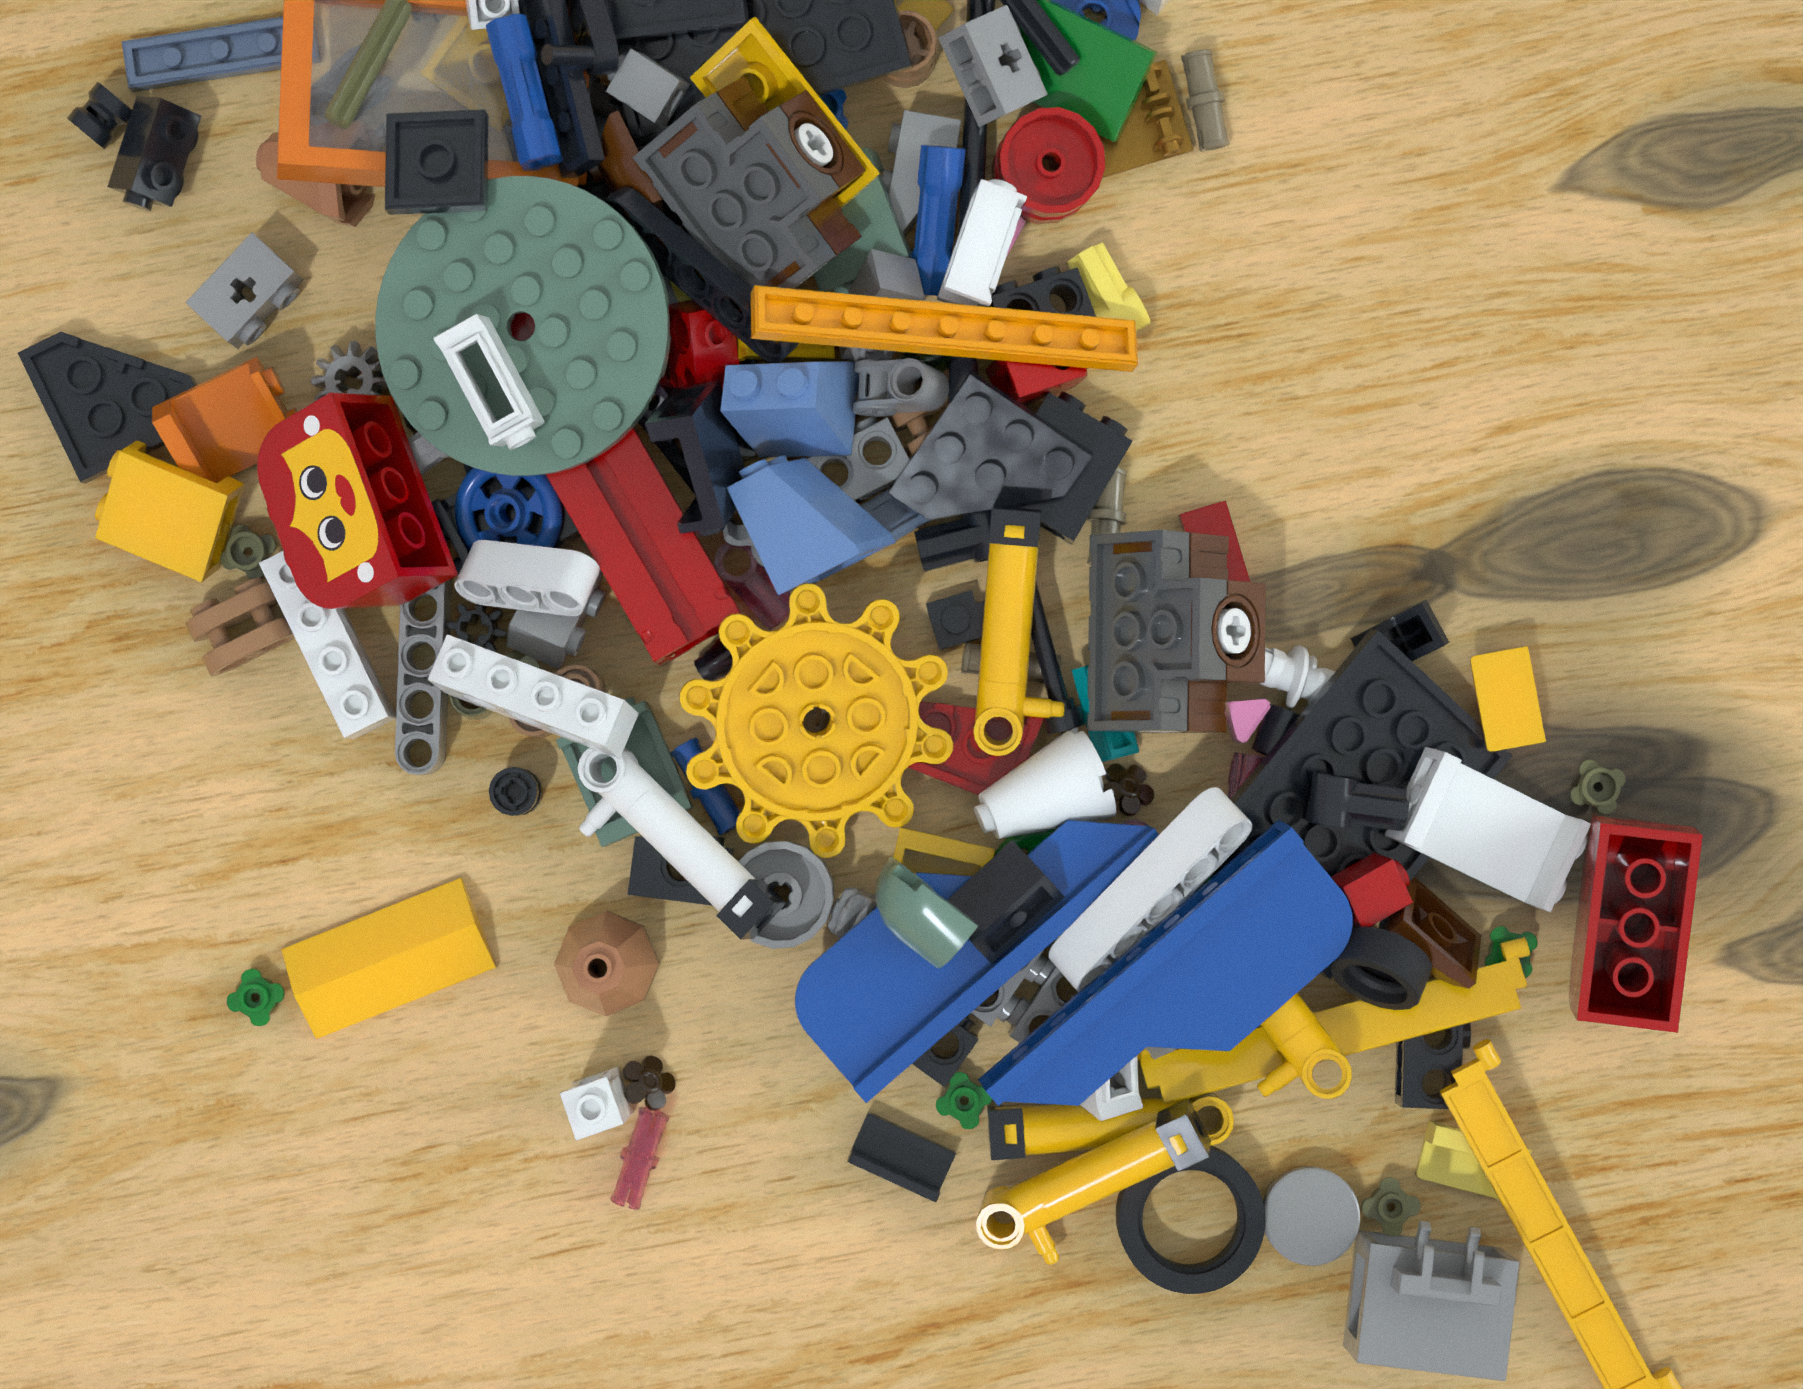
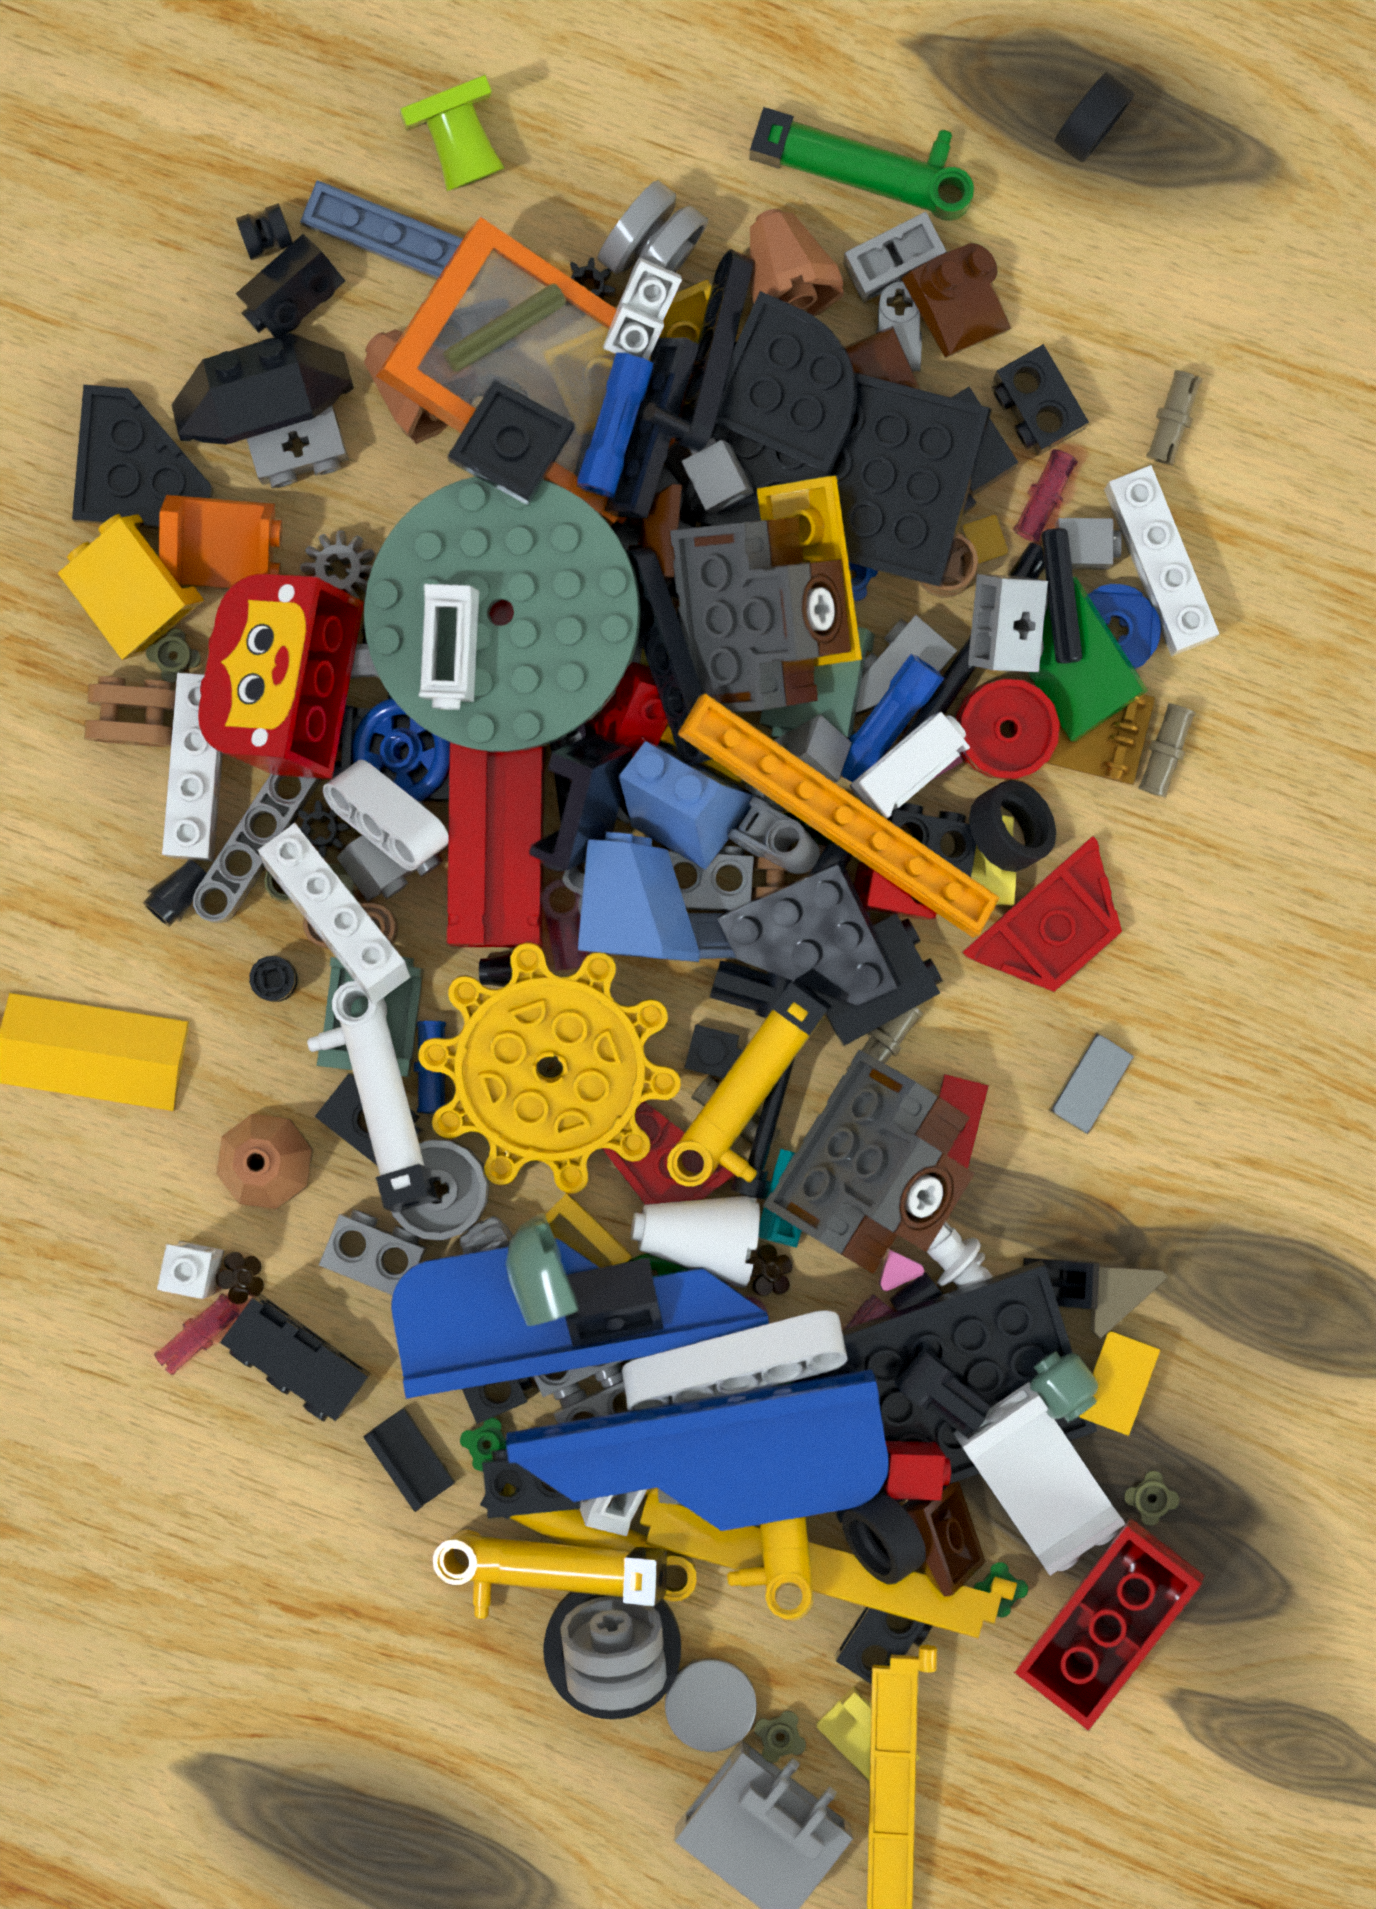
camera: 30 degrees right, 0 degrees up
none -> black cone [143,859,207,927]
none -> black wedge [171,333,354,445]
none -> black wedge [220,1294,371,1422]
none -> light grey brick [319,1209,427,1295]
none -> black brick [482,1448,582,1519]
none -> light grey wheel [560,1596,667,1711]
none -> red wing [961,836,1122,992]
none -> black tyre [969,780,1057,872]
none -> sand green head [1030,1351,1099,1422]
none -> slope [1048,1033,1134,1134]
none -> dark tan slope [1090,1266,1168,1339]

